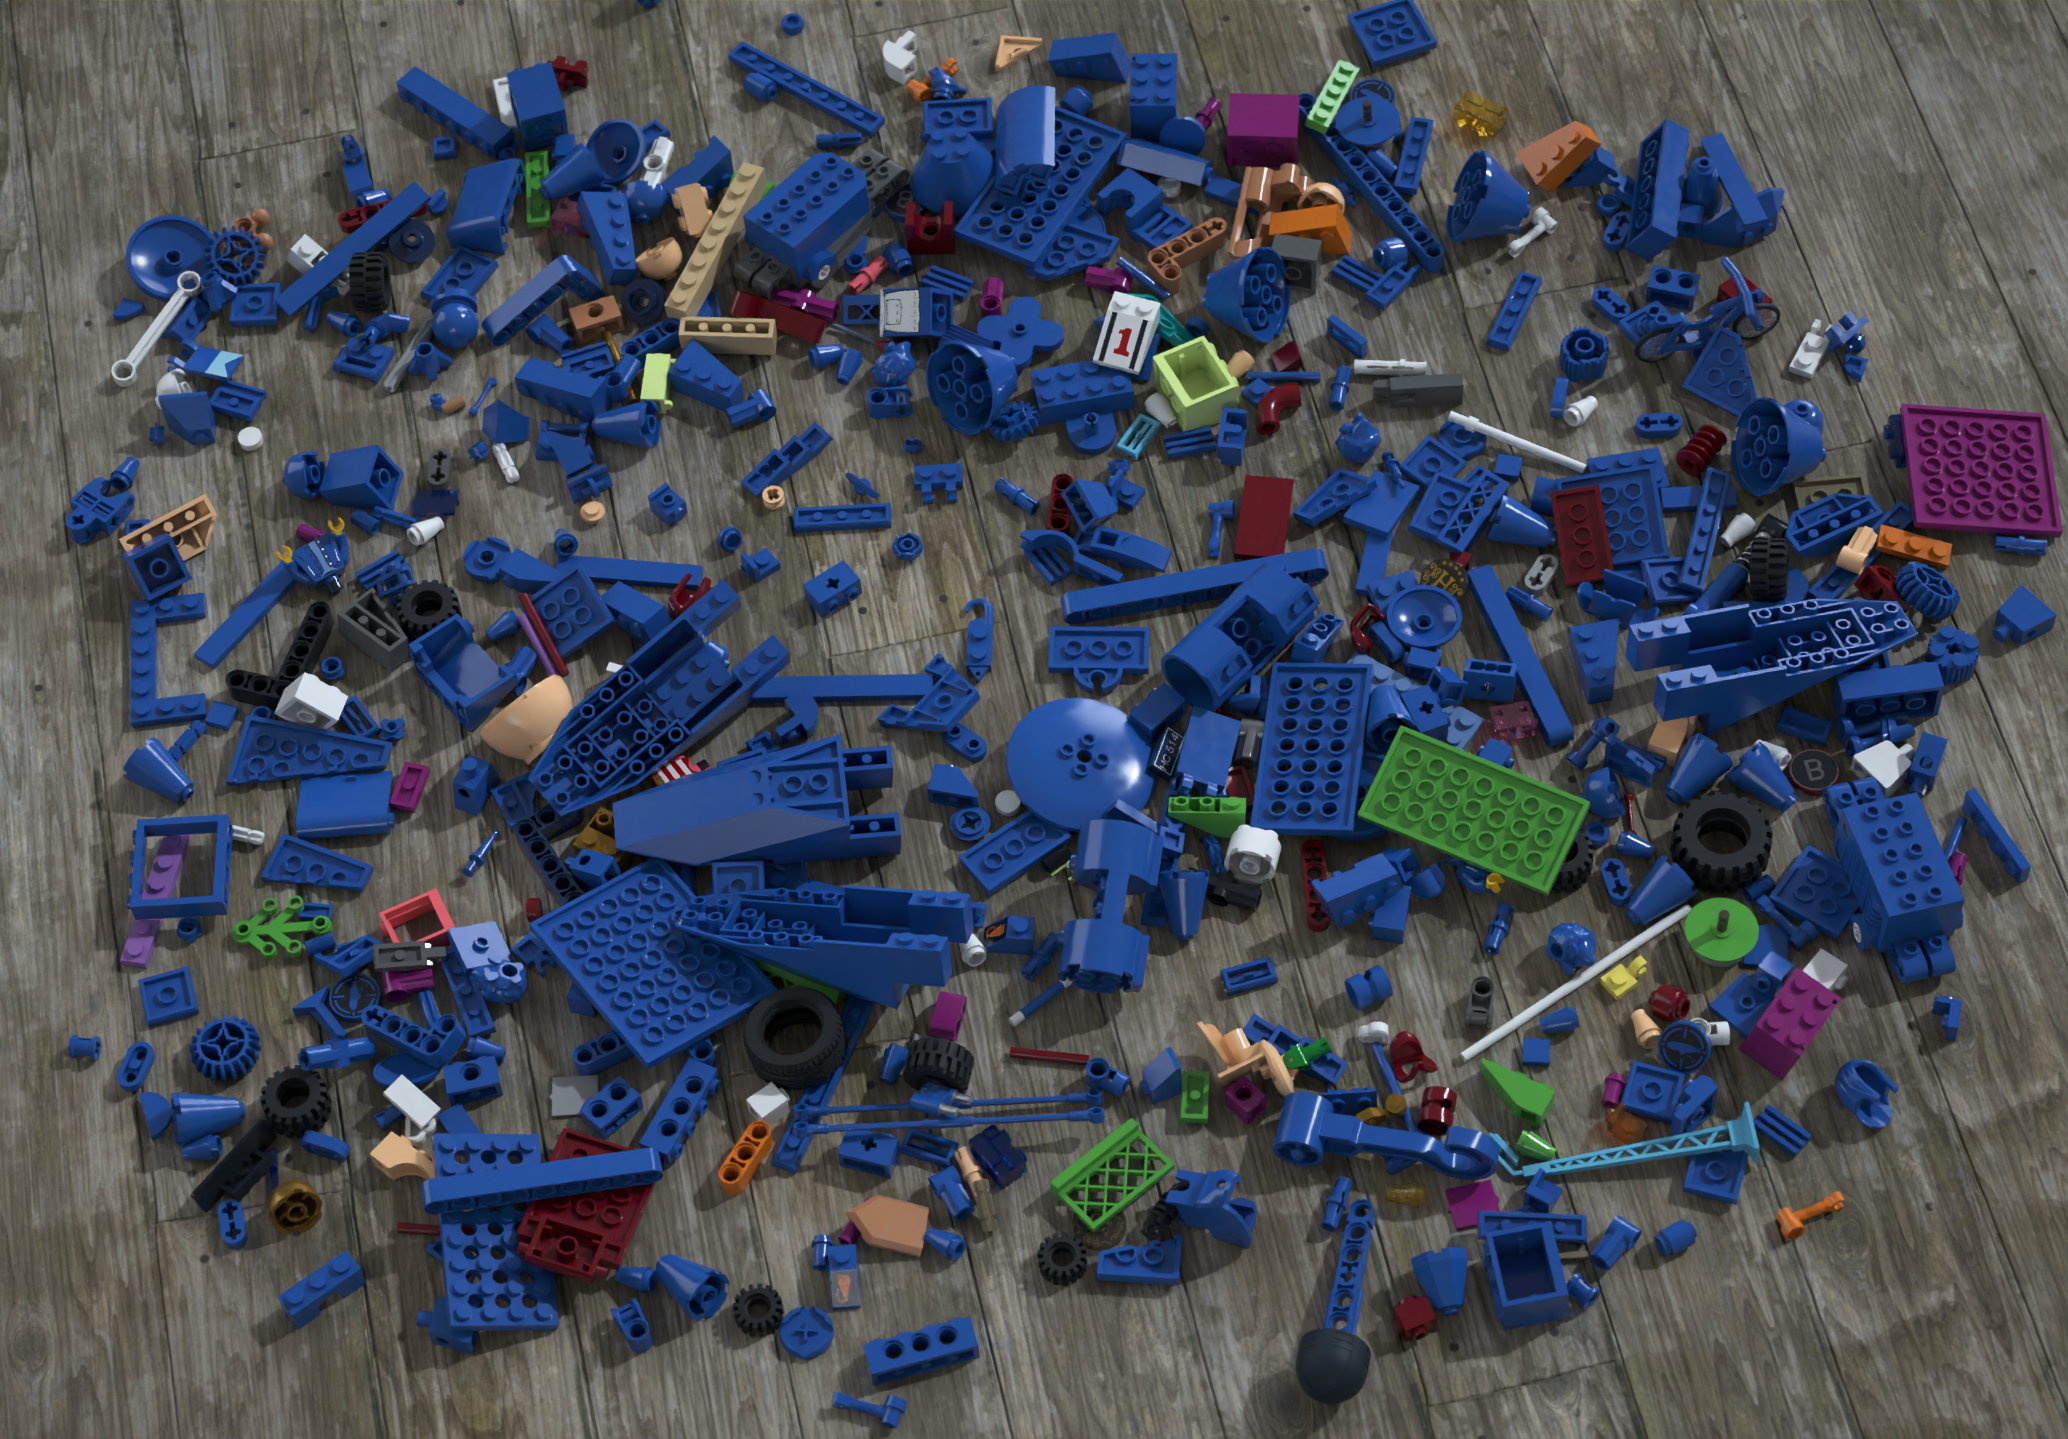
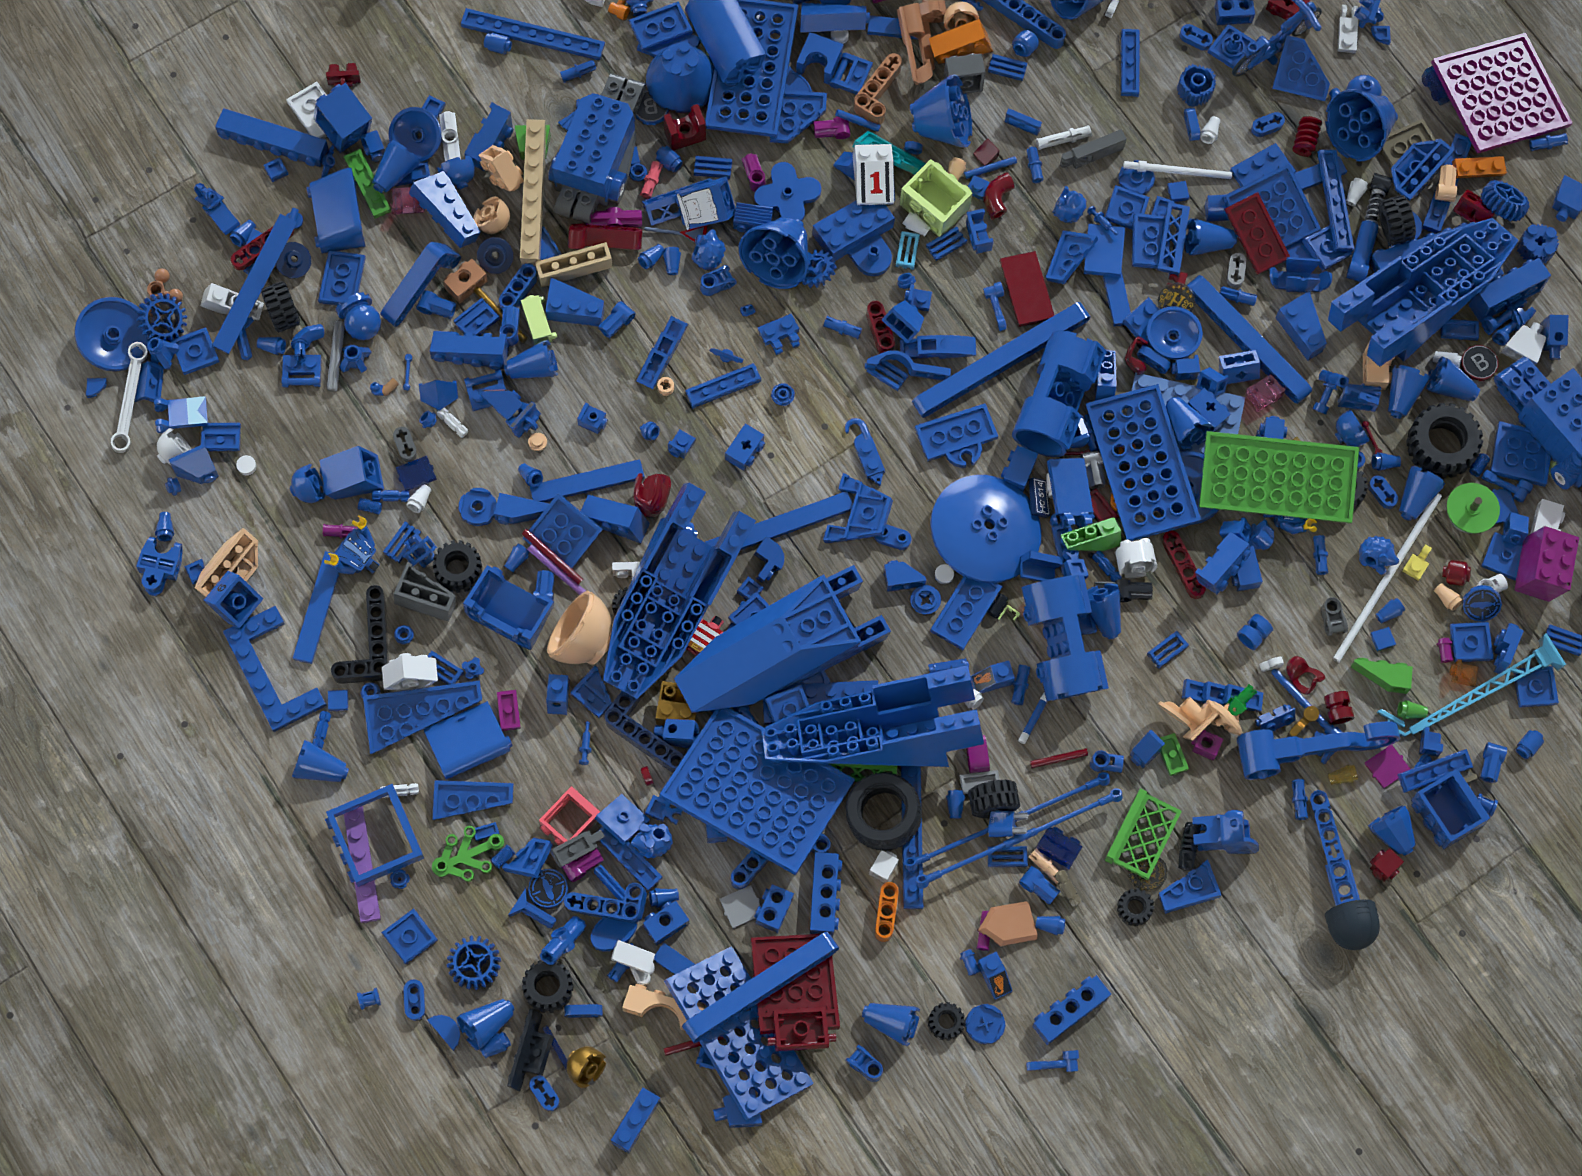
camera: 30 degrees left, 15 degrees up
blue cone [615,1266,658,1294] -> none
blue brick [838,1130,900,1179] -> none
blue hinge [1365,258,1422,311] -> none

